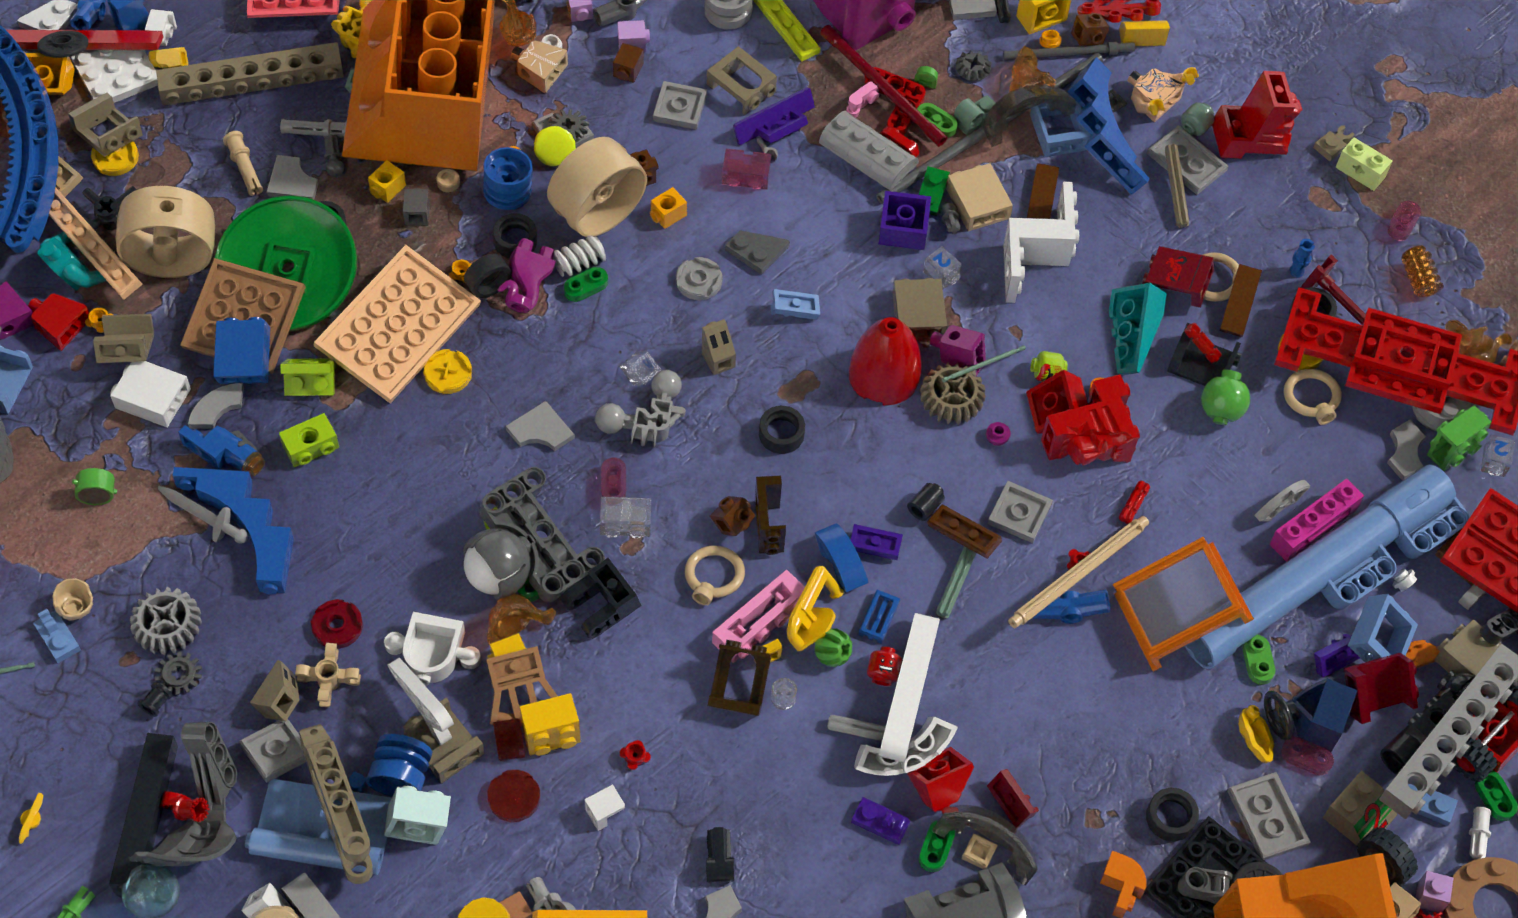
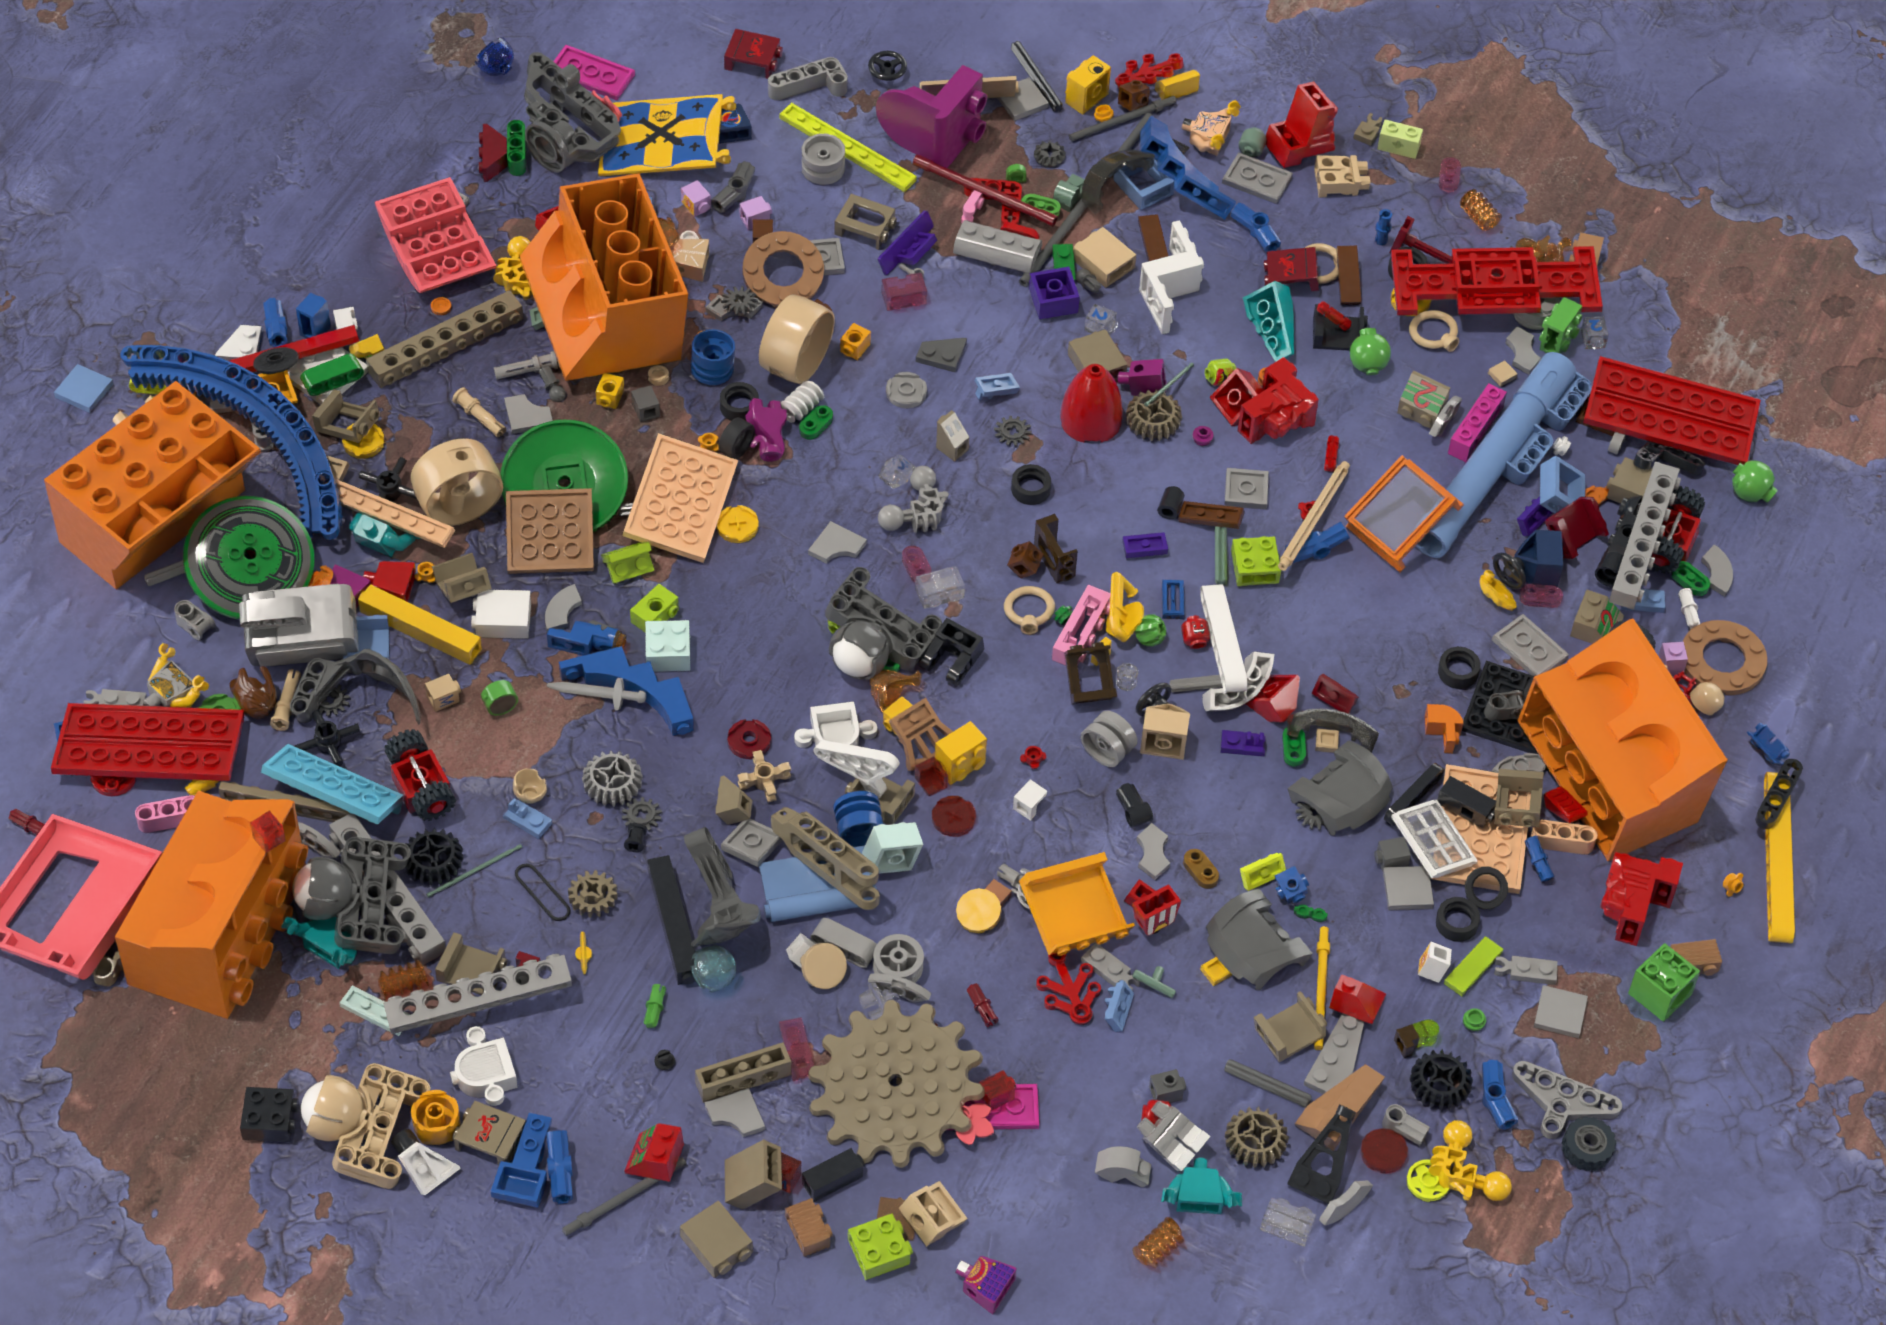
camera: 20 degrees left, 5 degrees down
red connector [160,791,210,822] -> none
blue brick [214,317,271,384] -> none
neon yellow piece [534,126,576,166] -> none
blue brick [815,523,869,592] -> none
clear orange piece [1009,46,1056,99] -> none
dark tan axle [1165,144,1189,228] -> none
bright green plate [1242,635,1276,685] -> none
none -> green beam [300,354,364,396]
none -> yellow brick [358,584,482,665]
none -> tan brick [425,674,461,712]
none -> orange piece [431,297,451,315]
none -> black piece [515,863,570,921]
none -> dark tan gear [568,870,618,918]
none -> light aqua brick [645,620,690,672]
none -> medium nougat plate [742,231,824,308]
none -> dark grey gear [994,416,1032,446]
none -> green plate [1054,605,1073,625]
none -> light grey wheel [1081,711,1138,767]
none -> tan piece [1135,682,1190,760]
none -> blue piece [1231,202,1281,251]
none -> lime brick [1231,536,1281,586]
none -> tan hips [1314,155,1370,197]
none -> dark tan slope [1397,370,1450,429]
none -> tan tile [1488,361,1518,387]

